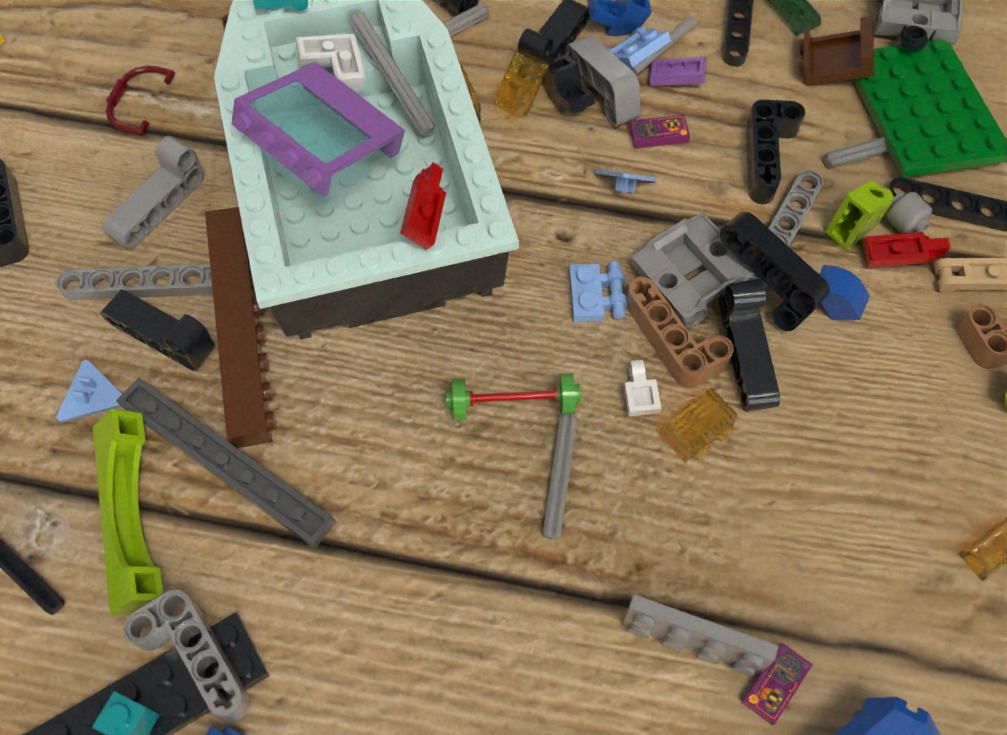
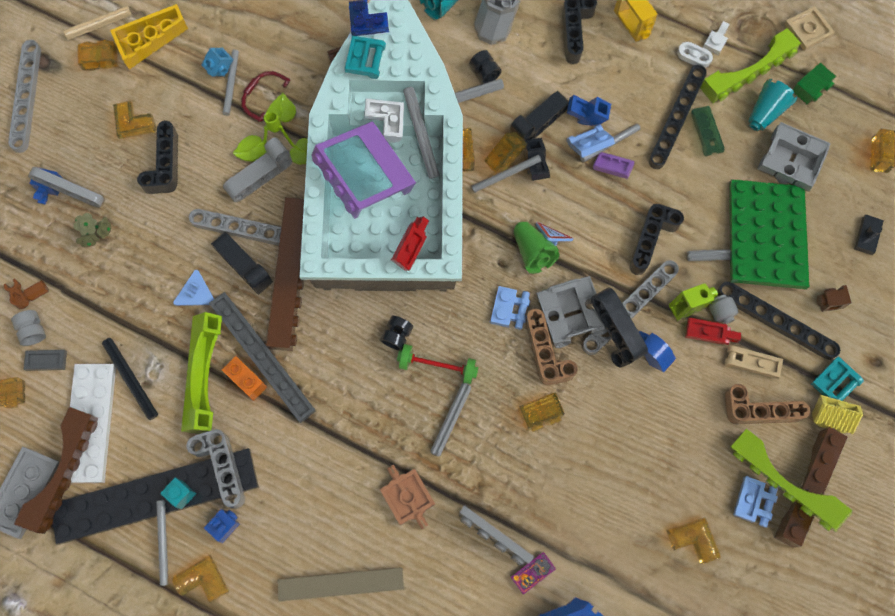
camera: 15 degrees right, 10 degrees up
light grey beam [565,36,641,127] -> none
white plate [623,360,662,417] -> none
tile [629,114,690,149] -> none
black beam [719,279,780,412] -> none
reddish brown panel [799,16,875,86] -> none
black plate [899,26,928,51] -> none
none -> dark azure brick [202,48,233,77]
none -> orange brick [222,356,267,401]
none -> light grey bar [223,50,239,116]
none -> lime plant [233,93,308,165]
none -> black wheel [380,315,414,351]
none -> nougat plate [380,465,435,530]
none -> light grey bar [472,155,541,192]
none -> bright green cone [513,222,560,274]

